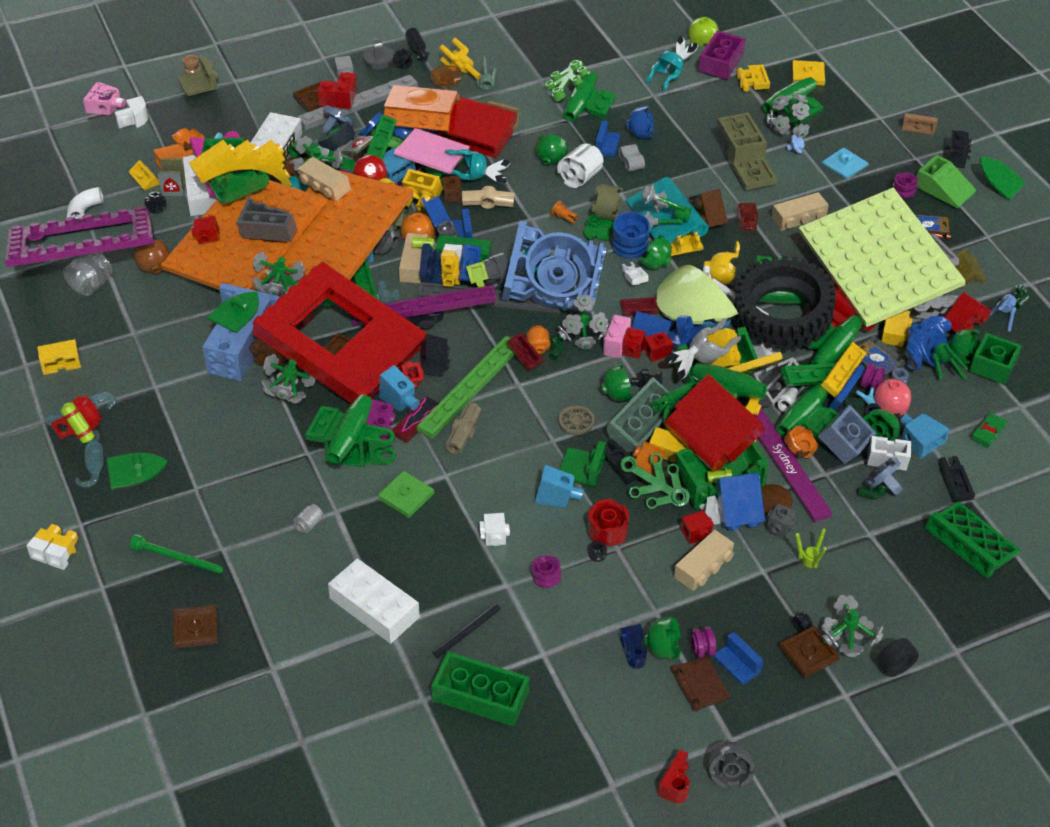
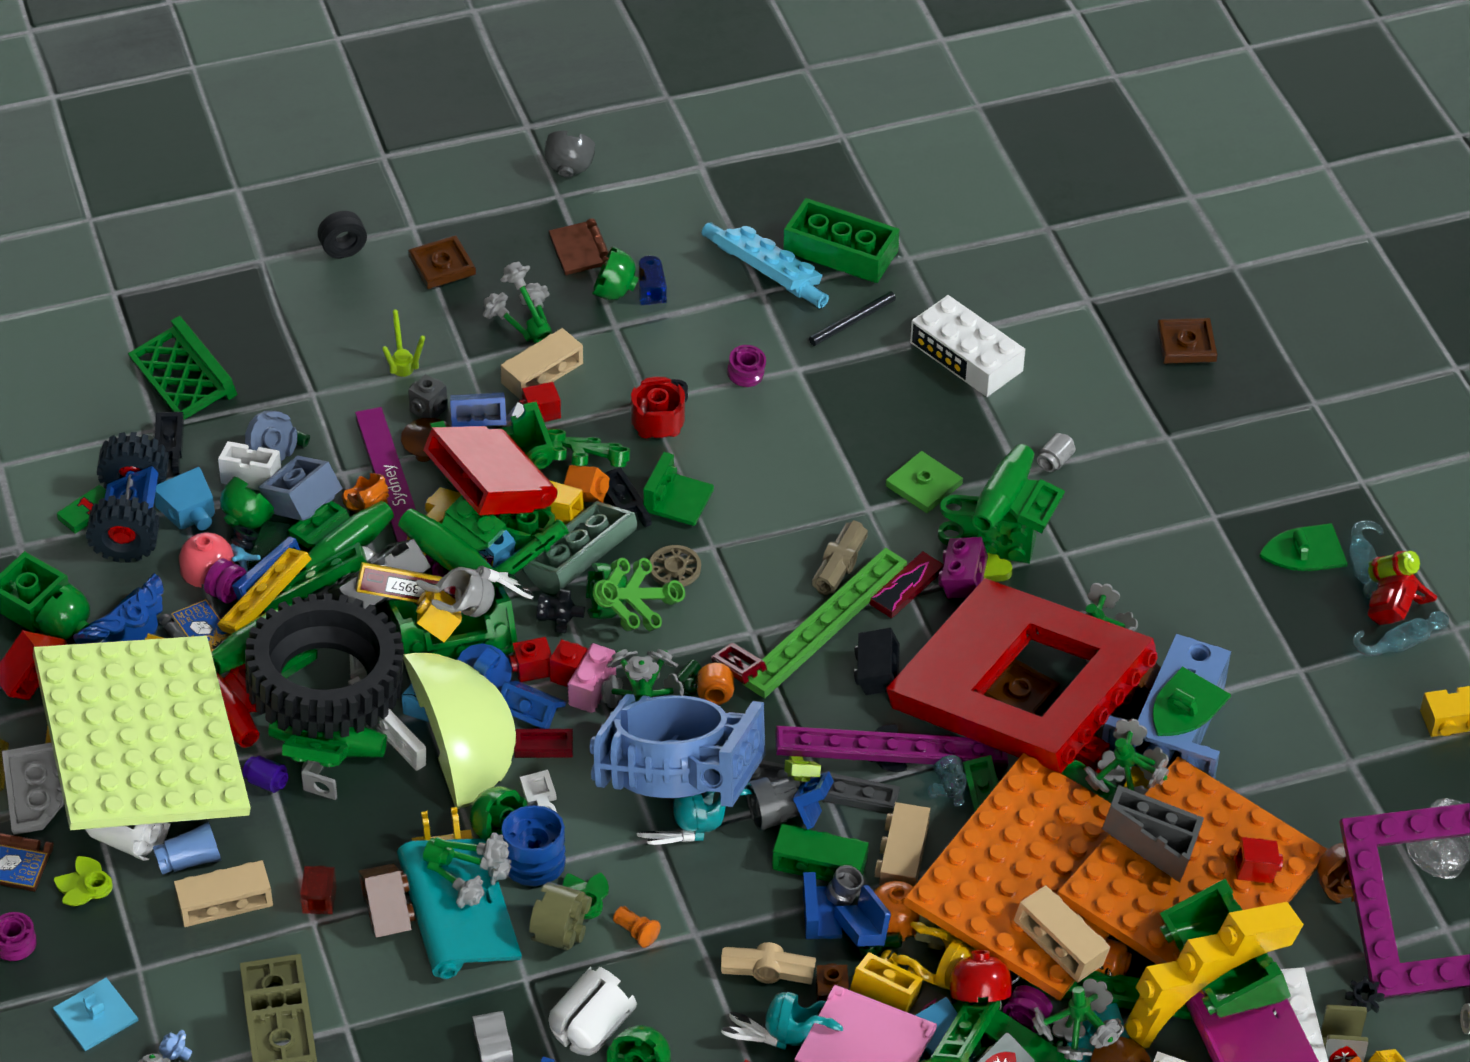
camera: 175 degrees left, 0 degrees up
hips [27,524,78,570] -> none
green piece [130,534,223,574] -> none
dark azure torso [379,365,420,411] -> none
red brick [398,361,424,388] -> none
lime pin [412,236,434,248] -> none
dark blue bracket [419,243,443,284] -> none
yellow hips [441,244,462,287] -> none
white brick [479,513,510,546] -> none
dark azure torso [535,465,584,507] -> none
red plate [658,749,690,804] -> none
magenta wheel [690,626,716,659] -> none
yellow hair [703,241,740,285] -> none
blue panel [713,632,764,686] -> none
black bush [792,612,813,633] -> none
light grey plant [821,595,883,657] -> none
sand blue bush [891,368,909,384] -> none
green plant [932,343,968,380] -> none
none -> black plate [86,432,169,563]
none -> plant [483,261,552,344]
none -> bright green plant [593,558,685,631]
none -> medium azure plate [701,222,829,308]

